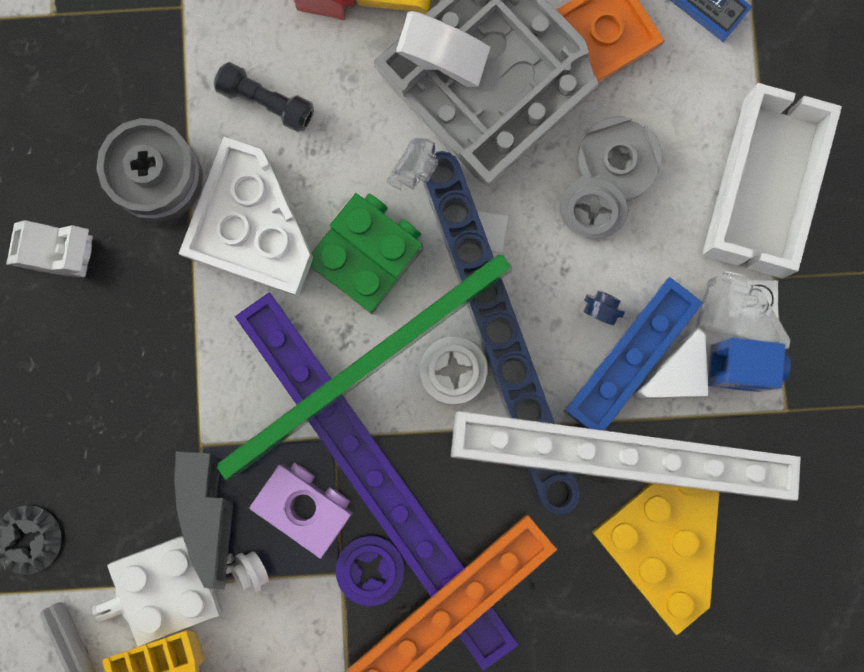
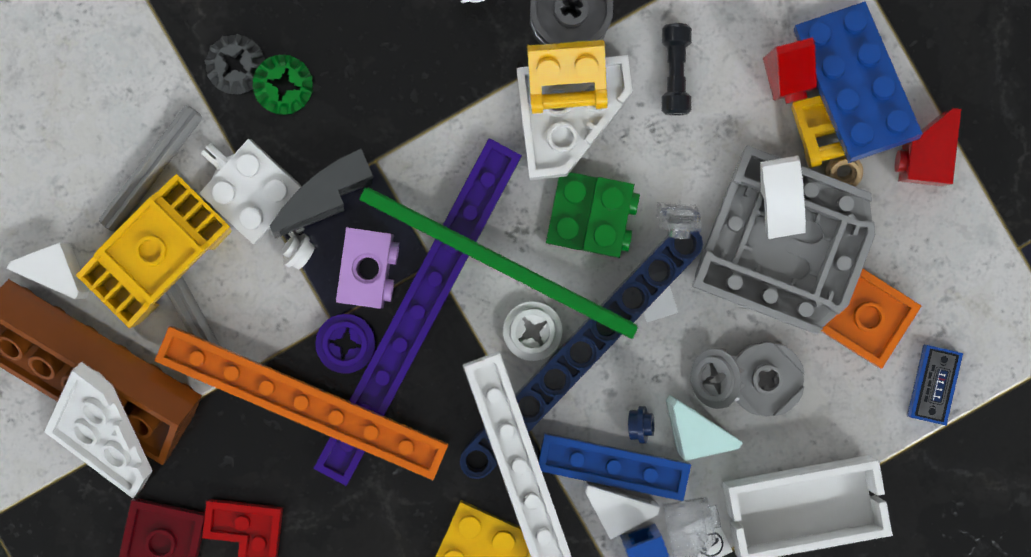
camera: 60 degrees right, 5 degrees up
none -> green gear [253,55,313,115]
none -> yellow plate [527,40,608,114]
none -> light aqua slope [666,395,743,461]

